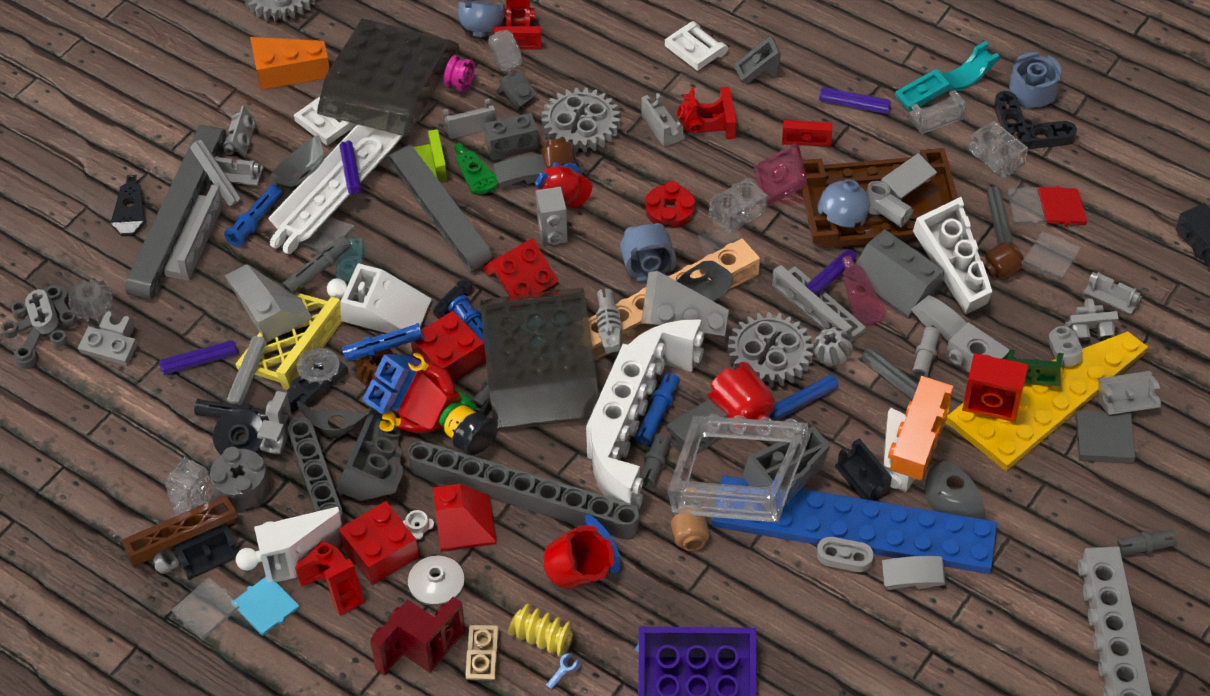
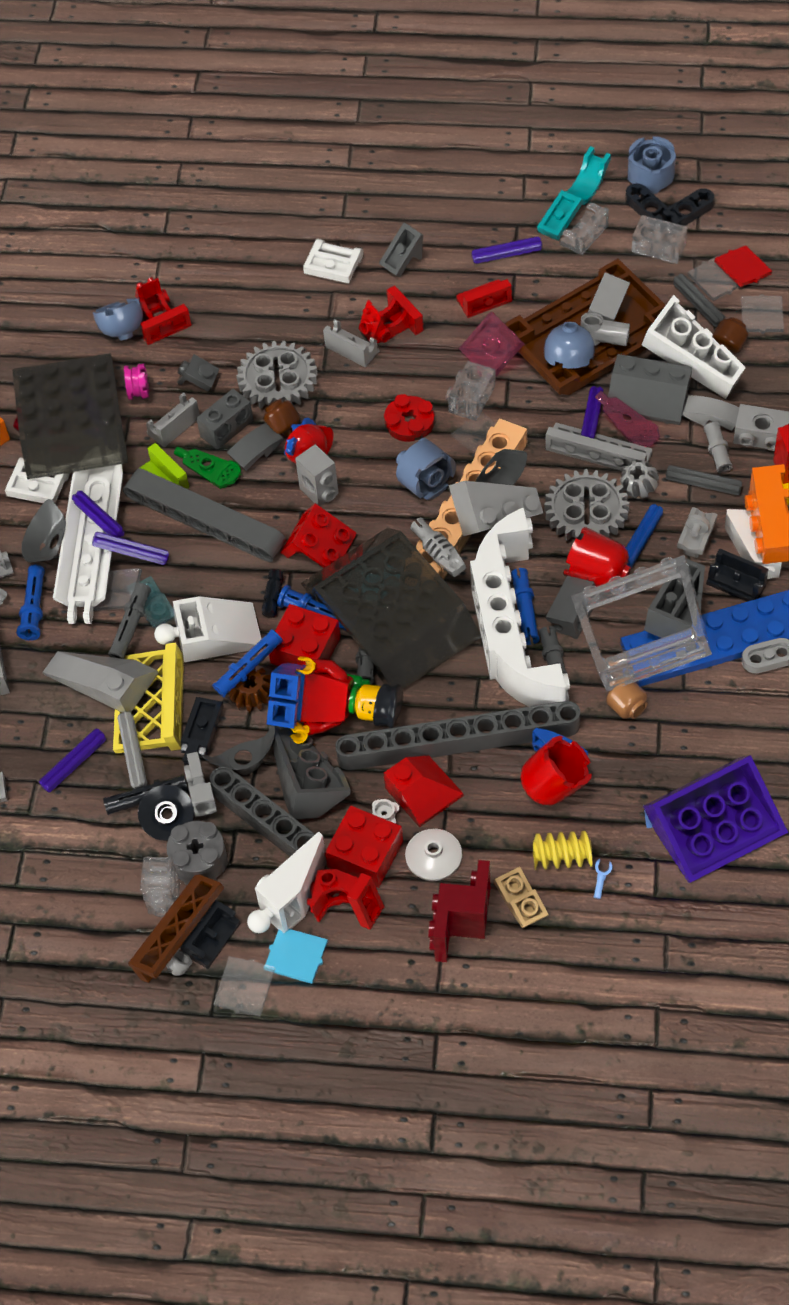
camera: 25 degrees left, 5 degrees up
clear gear [297,348,340,385] -> none
clear gear [488,29,522,72] -> none
none -> axle [92,532,169,565]
none -> light grey hips [677,507,718,558]

